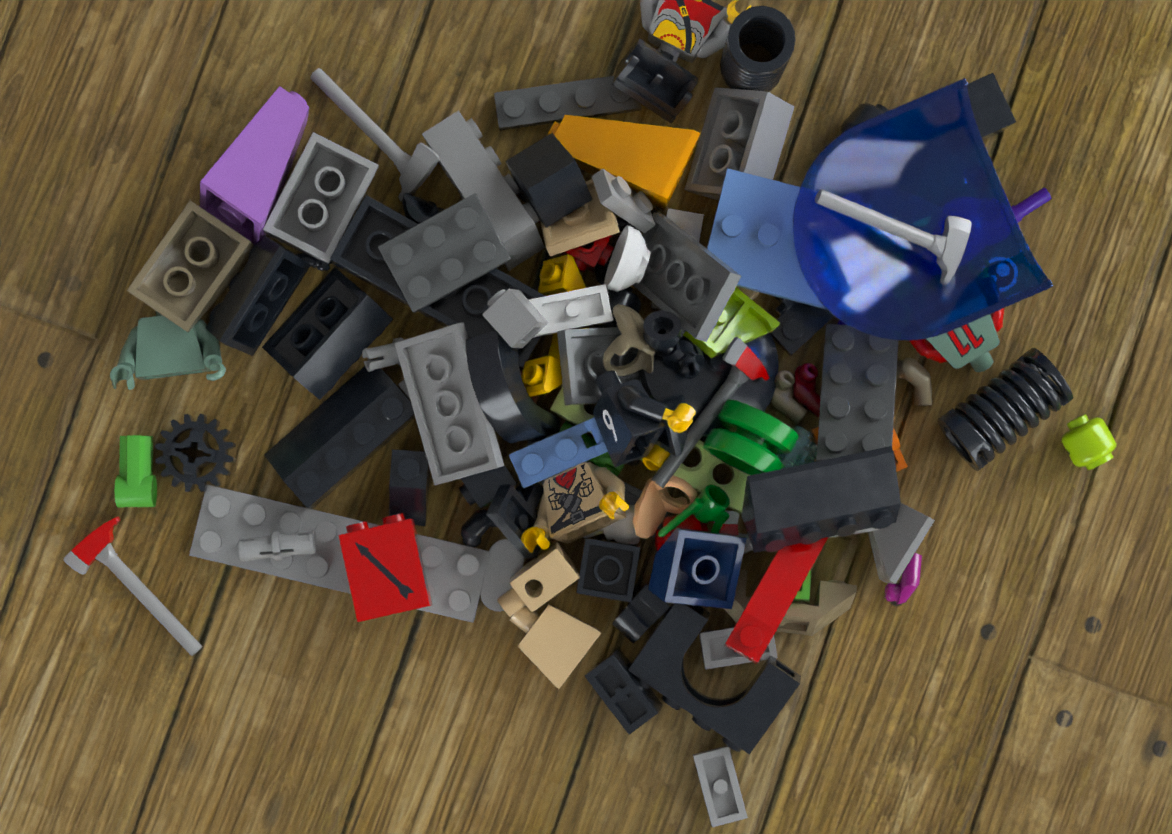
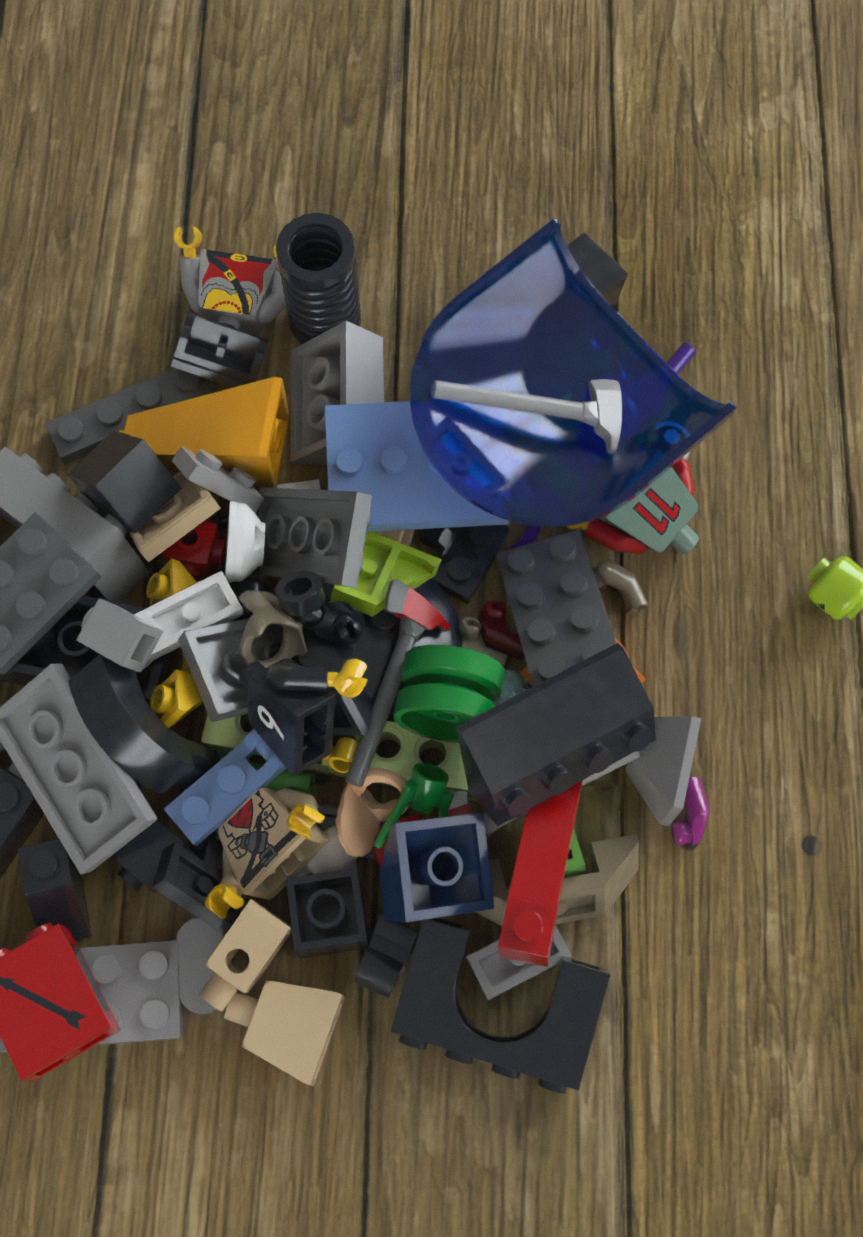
camera: 10 degrees left, 15 degrees down
black arm [460,510,497,547] -> none
black hinge [585,648,663,735] -> none
light grey plate [693,745,748,827] -> none
black piece [937,348,1073,471] -> none

